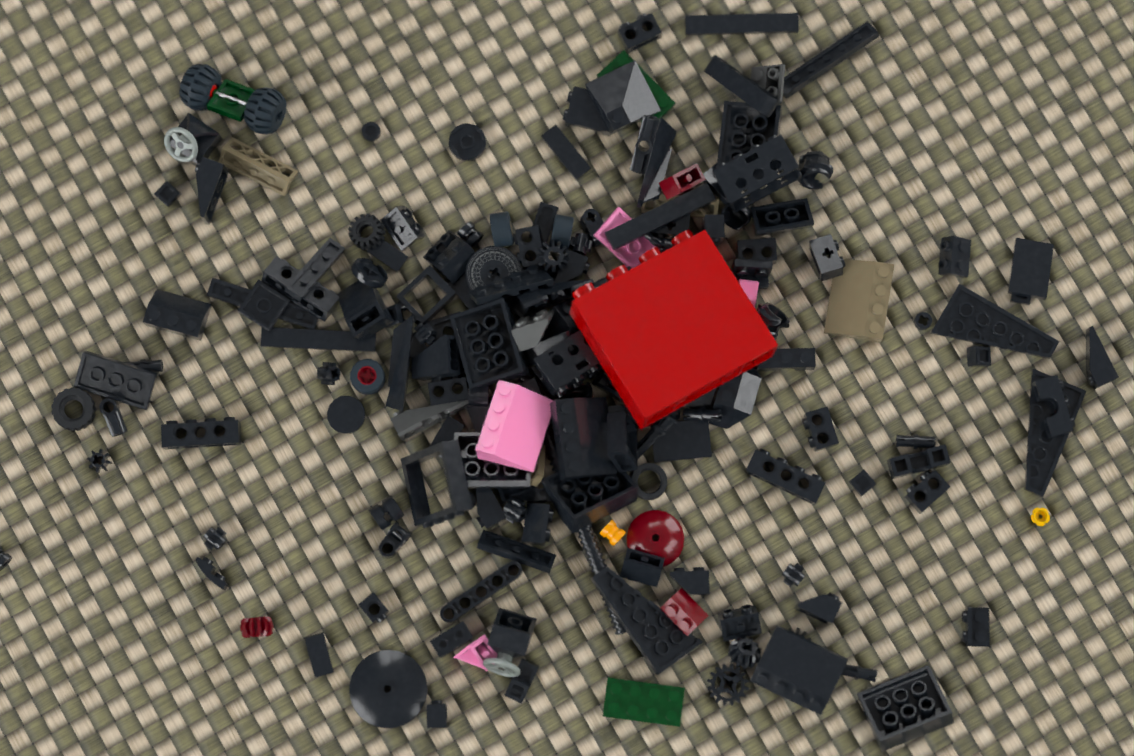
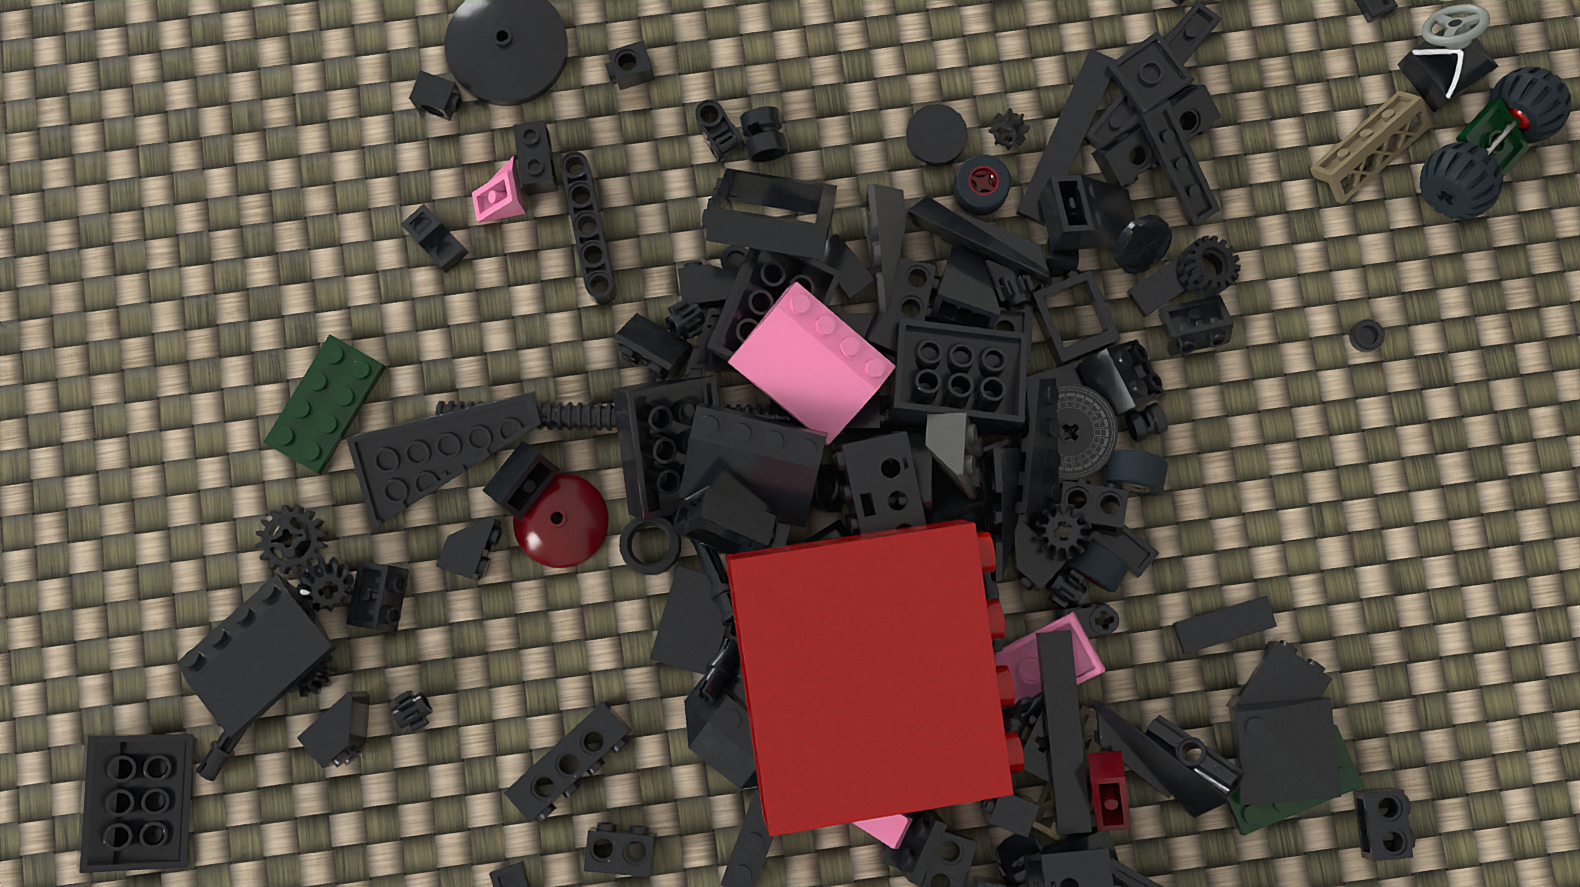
camera: 110 degrees right, 0 degrees up
black slope [195,157,229,225] -> none
black tile [449,123,486,161] -> none
black plate [477,529,556,574] -> none
black piece [483,608,537,677] -> none
dark tan tile [531,445,545,487] -> none
light orange wheel [599,520,626,547] -> none
dark red brick [660,588,709,636] -> none
black helmet [756,302,790,340] -> none

